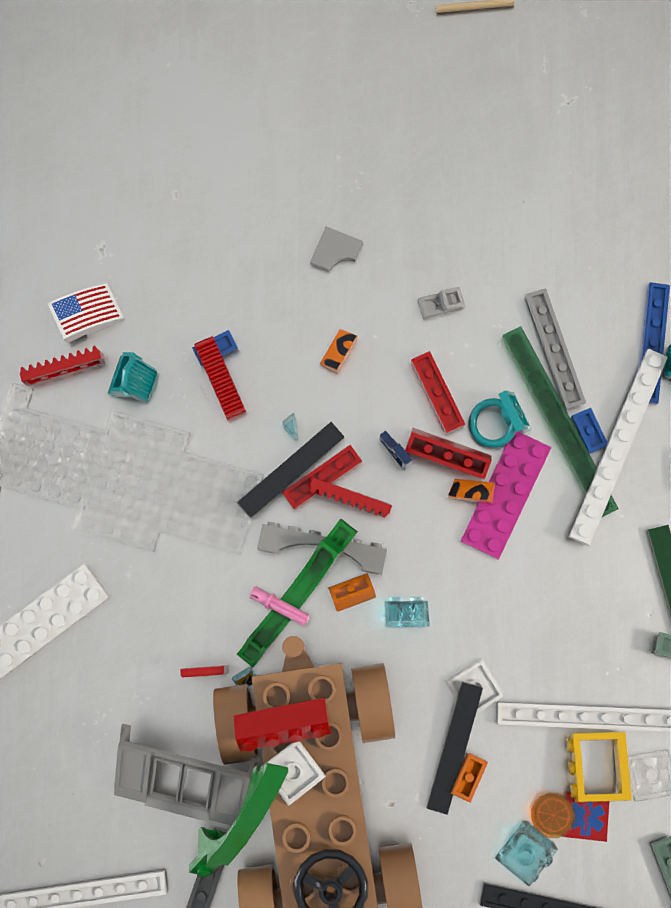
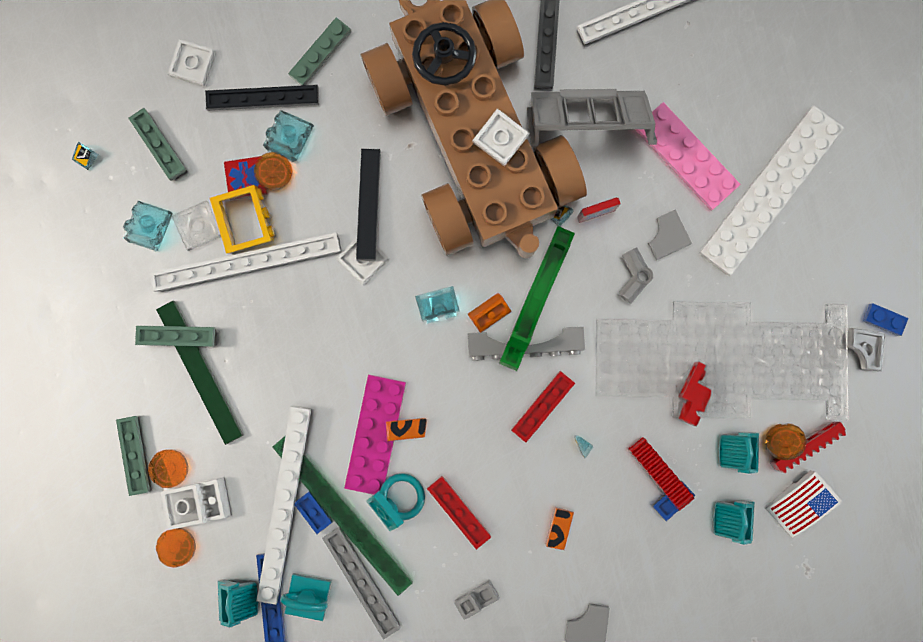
camera: 165 degrees right, 5 degrees up
green slope [189,763,288,877] -> none
red brick [233,698,331,752] -> none
black tile [237,421,344,518] -> none
bright pink axle [250,586,309,626] -> none
red gear [308,476,392,518] -> none
dark blue tile [379,430,412,471] -> none
red brick [405,428,492,480] -> none
orange slope [450,753,488,803] -> none
none -> teal tile [280,573,331,621]
none -> light grey piece [618,247,653,304]
none -> bright pink plate [635,102,741,211]
none -> light grey tile [648,209,692,260]
none -> red plate [678,362,711,427]
none -> teal piece [713,501,755,545]
none -> clear orange tile [765,423,806,460]

